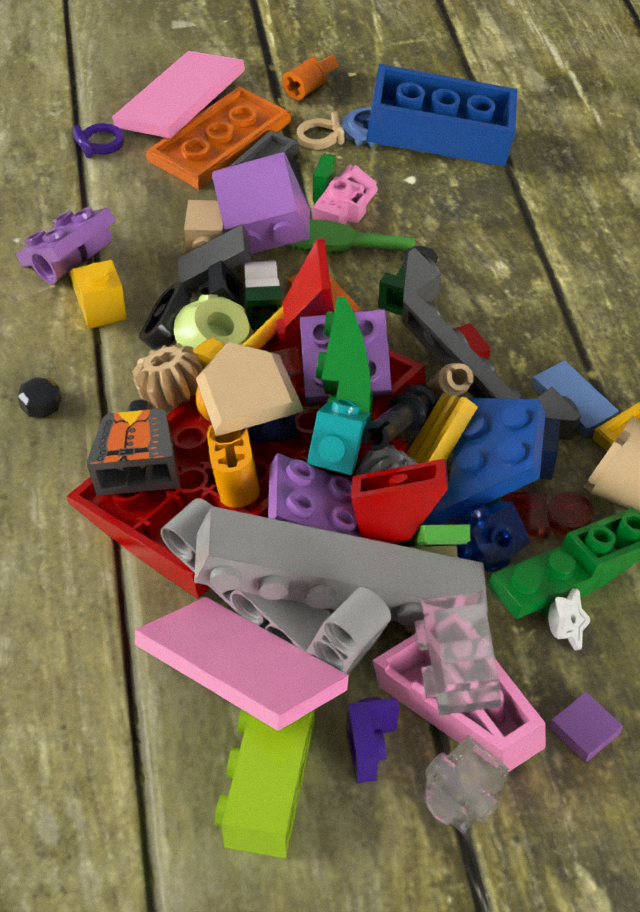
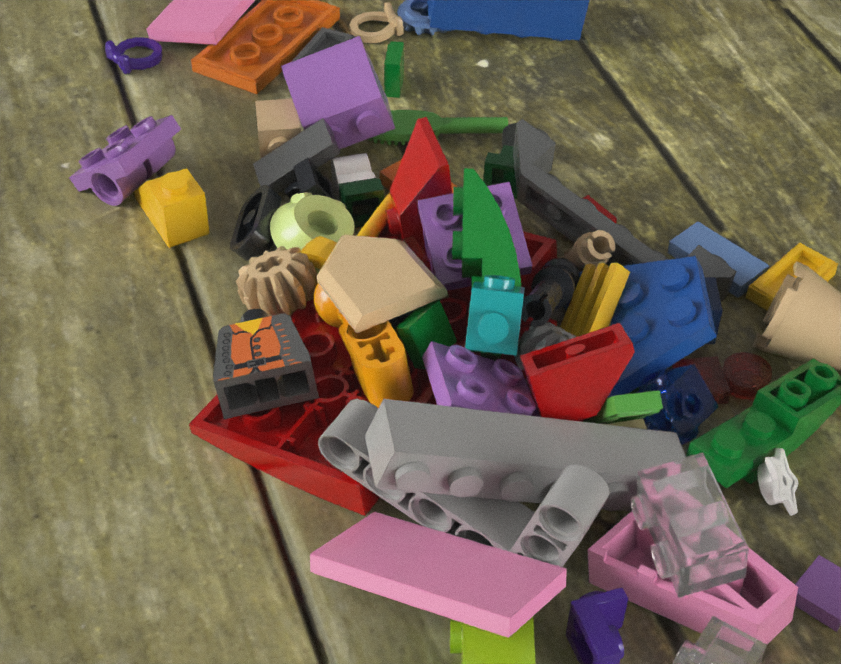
camera: 10 degrees left, 5 degrees down
black tile [18,377,61,418] -> none
bright pink piece [312,165,378,224] -> none
none -> green tile [396,300,457,370]

